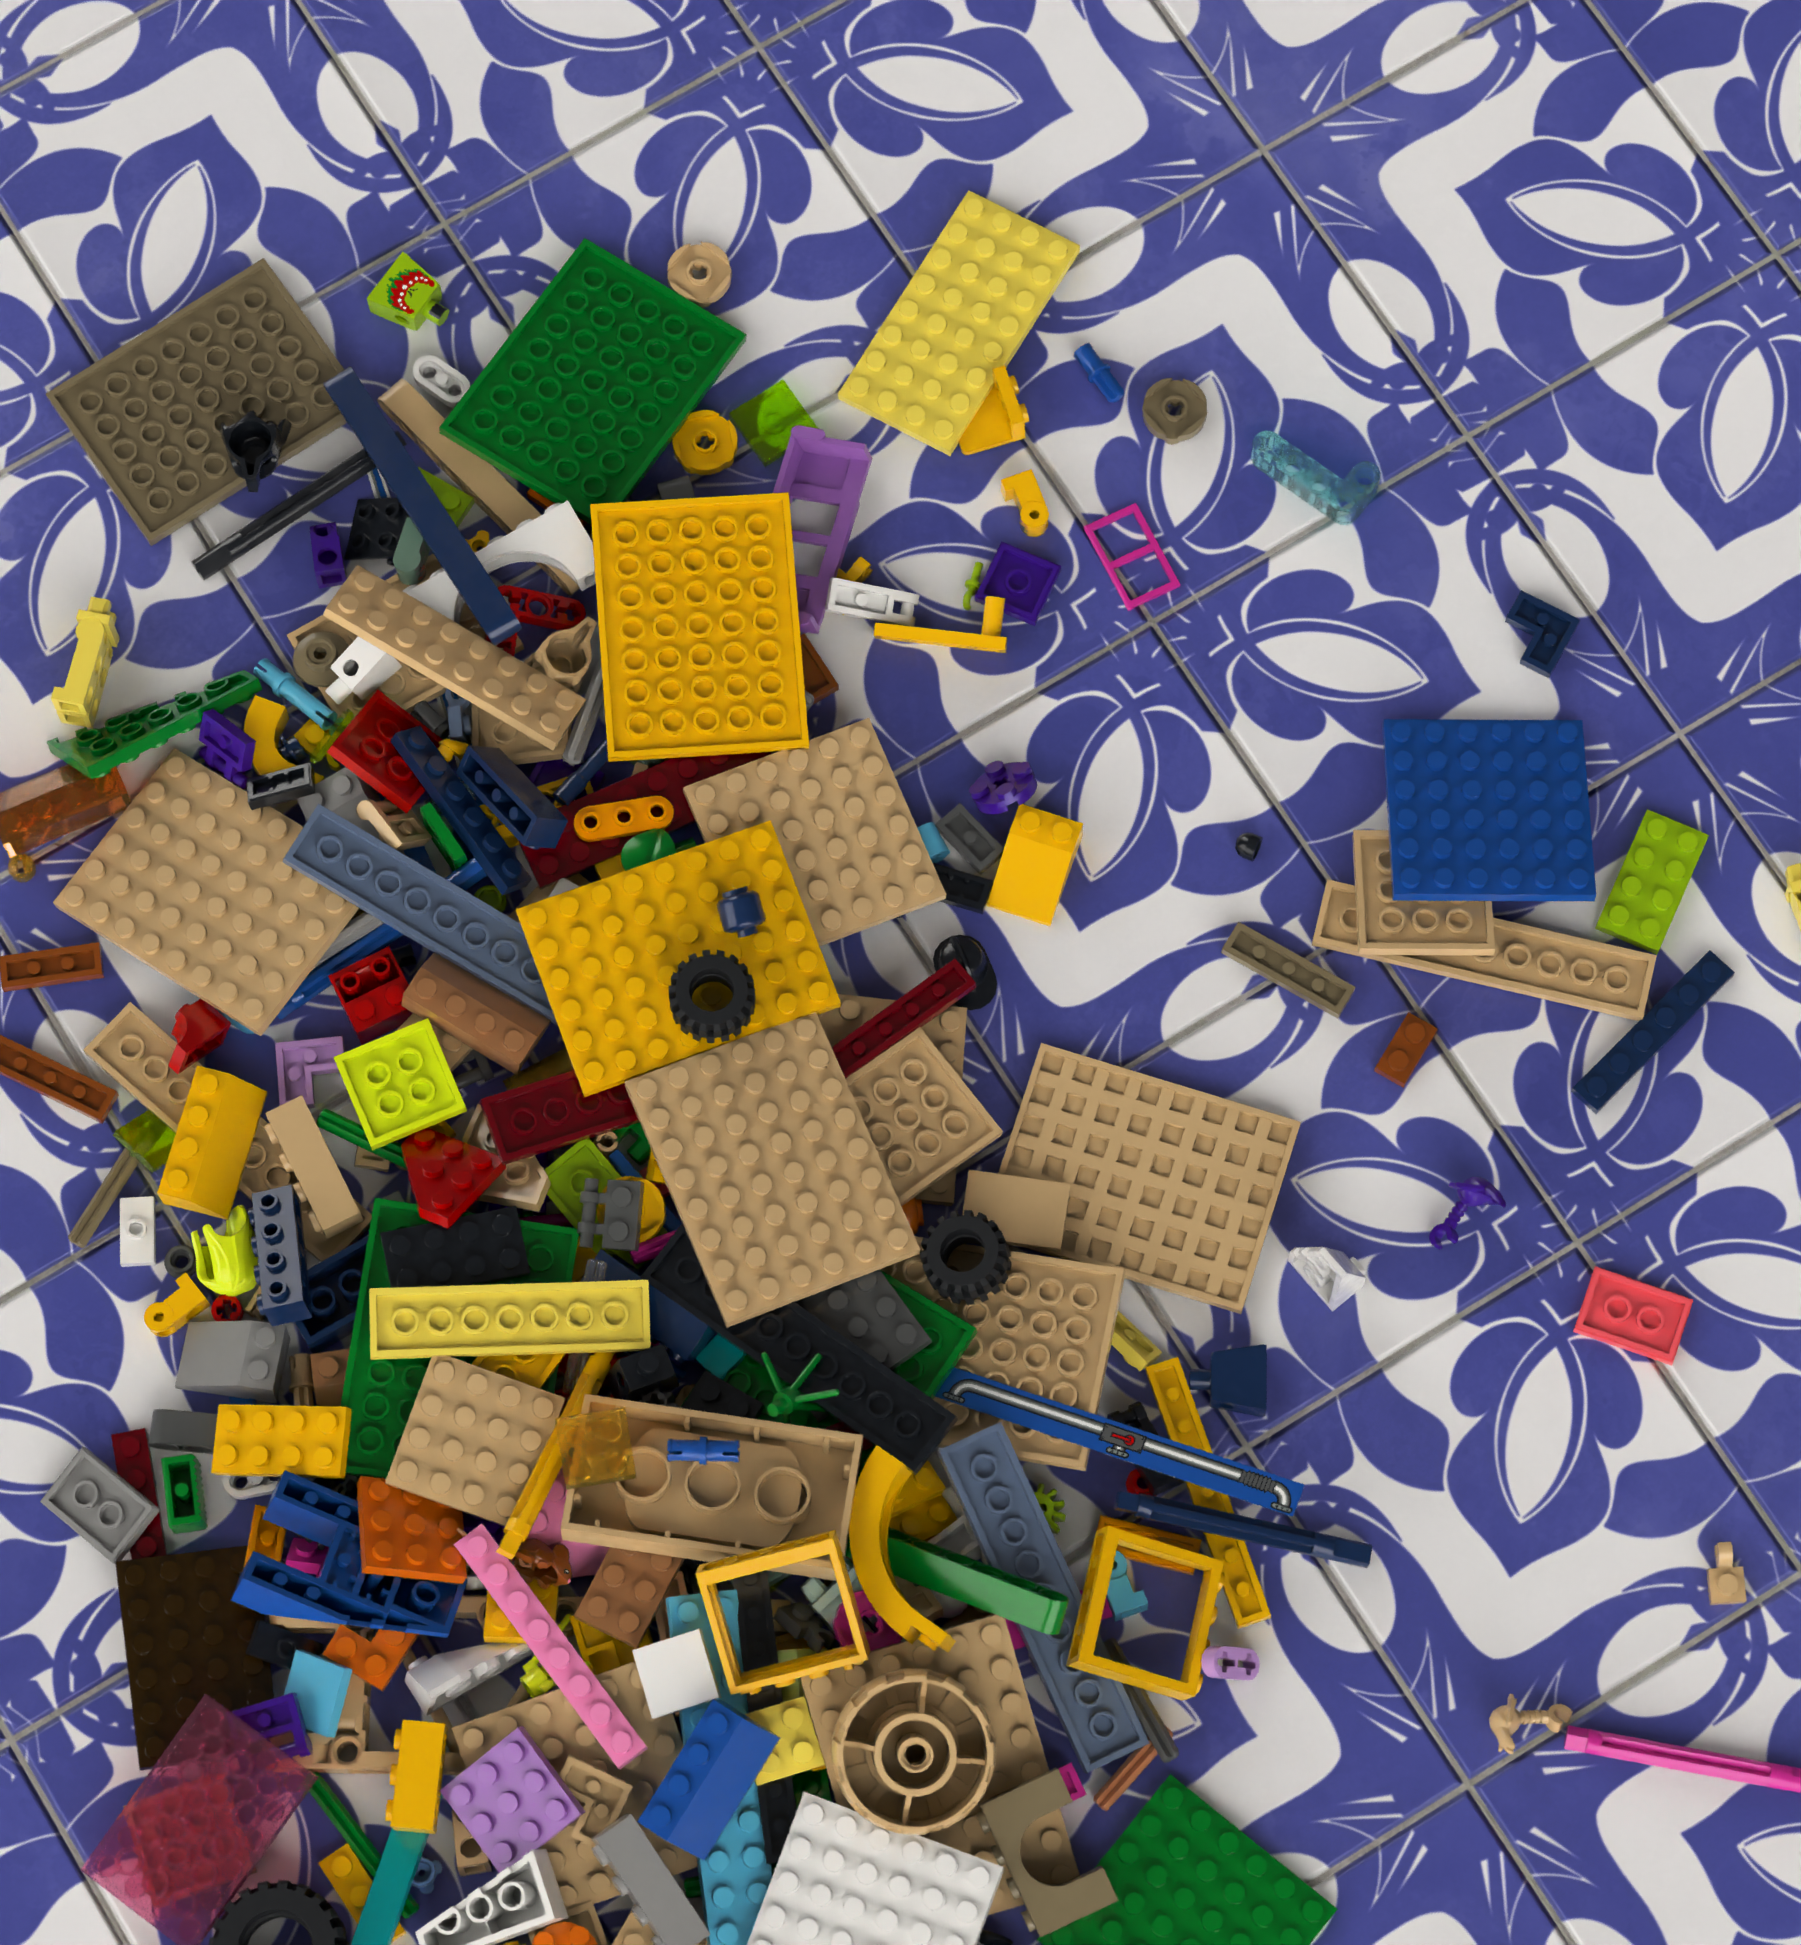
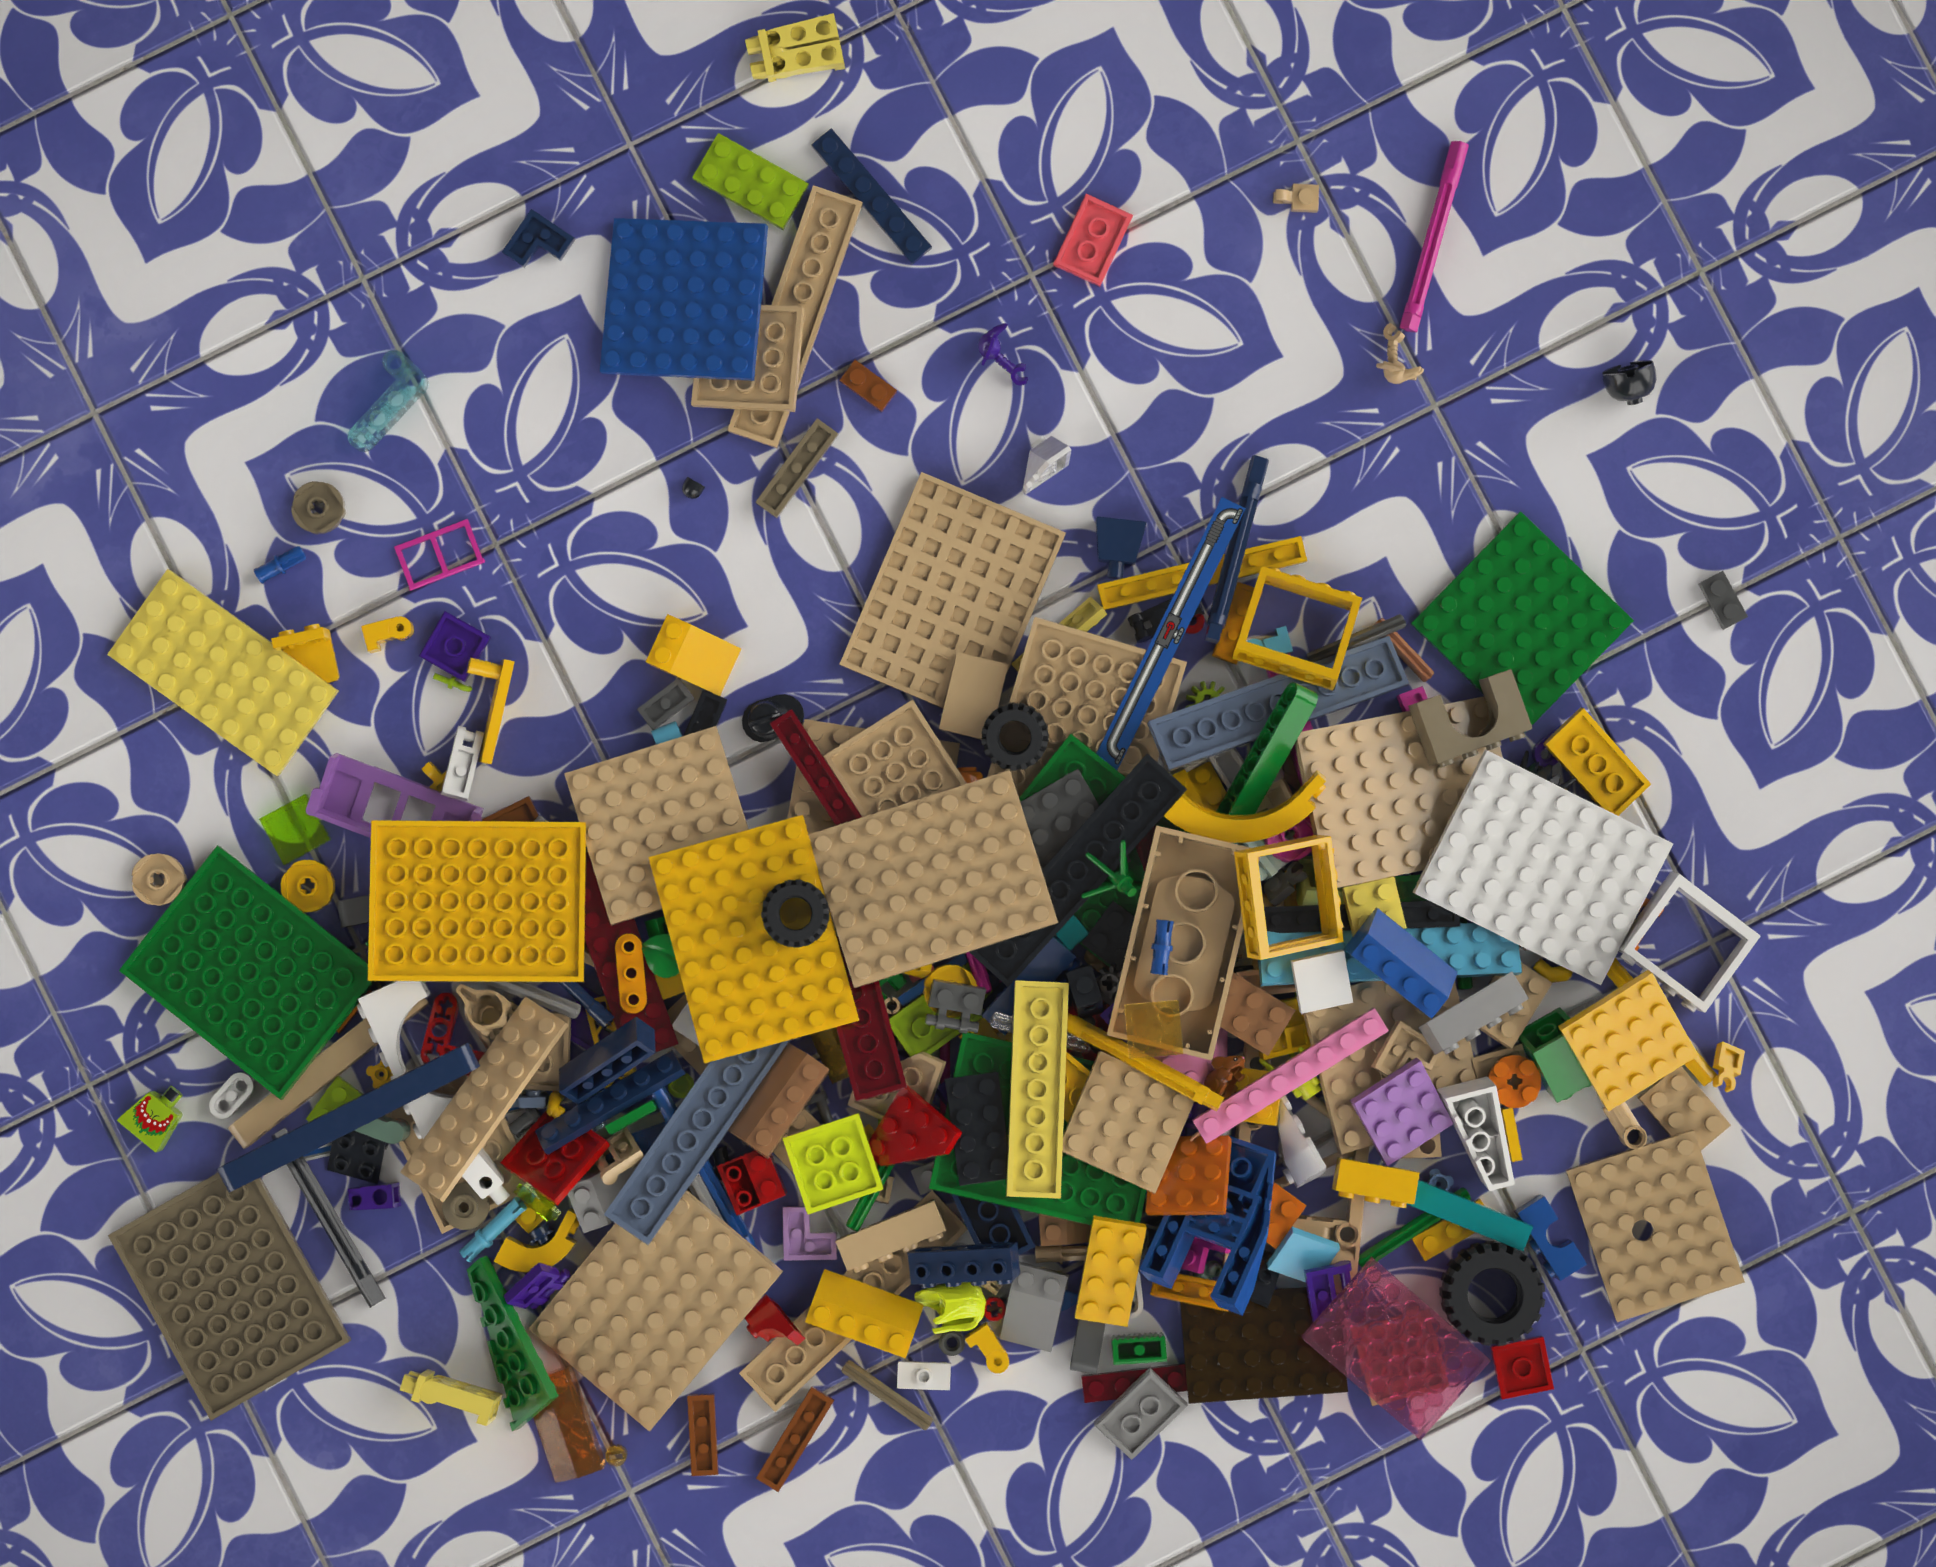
camera: 85 degrees left, 15 degrees up
clear neon green piece [113,1110,175,1173] -> none
black piece [220,411,292,492] -> none
black plate [247,763,315,810] -> none
dark blue head [717,886,766,938] -> none
tan wheel [831,1668,996,1835] -> none
dark purple plate [969,761,1037,814] -> none
lavender beam [1201,1646,1260,1680] -> none

